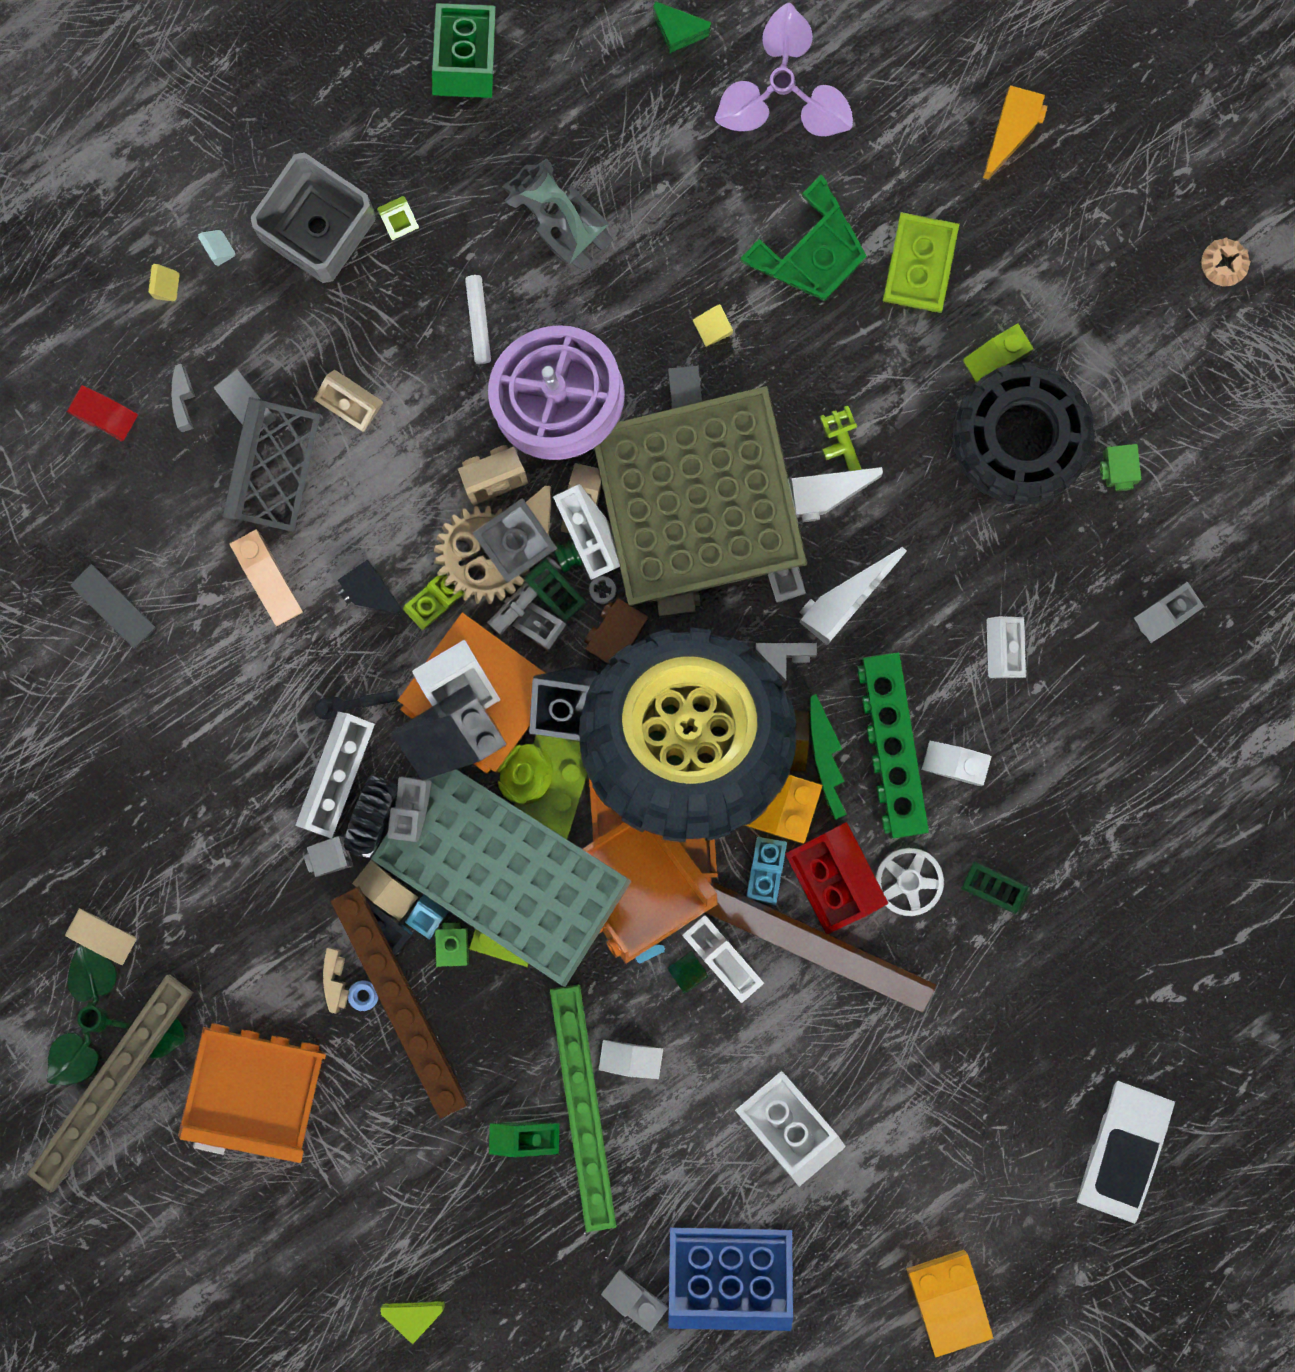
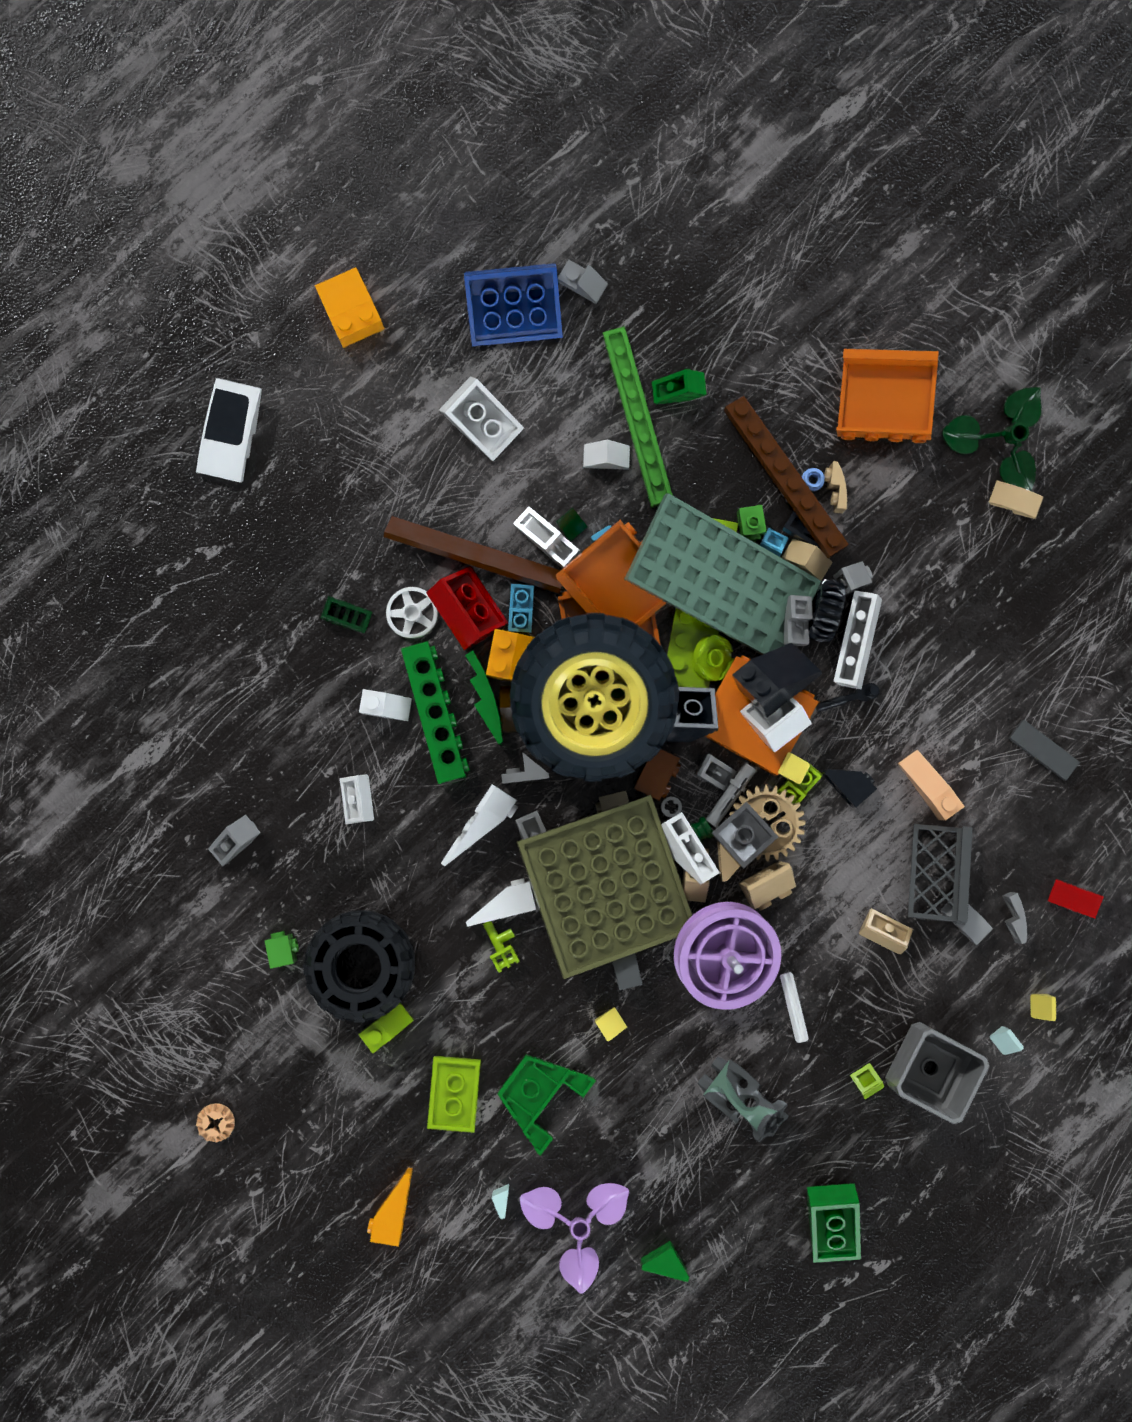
camera: 170 degrees right, 0 degrees up
dark tan tile [27,975,194,1193] -> none
lime slope [381,1301,445,1344] -> none
dark green slope [523,558,586,623] -> none
none -> light aqua slope [492,1184,509,1219]
none -> light yellow slope [778,752,810,784]

